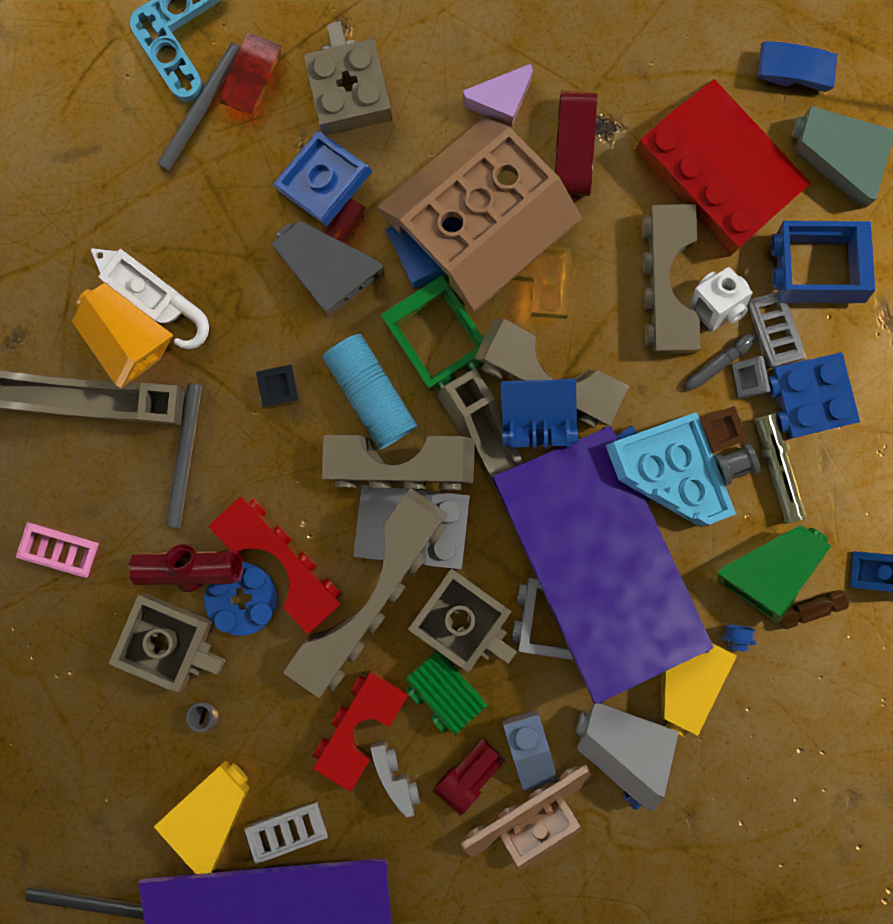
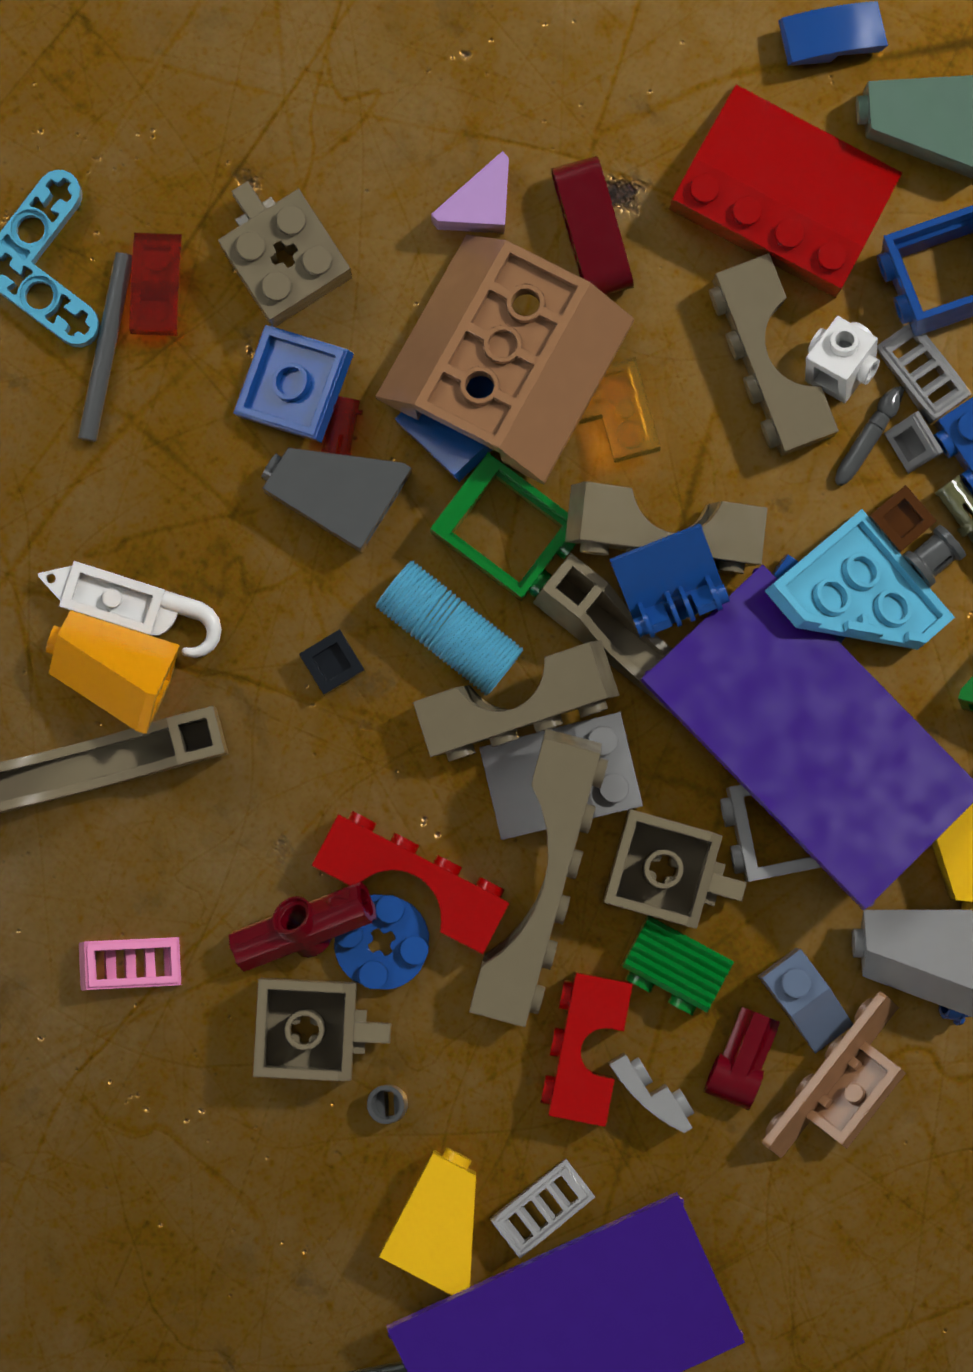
camera: 30 degrees left, 0 degrees up
dark grey bar [166,383,202,528] -> none

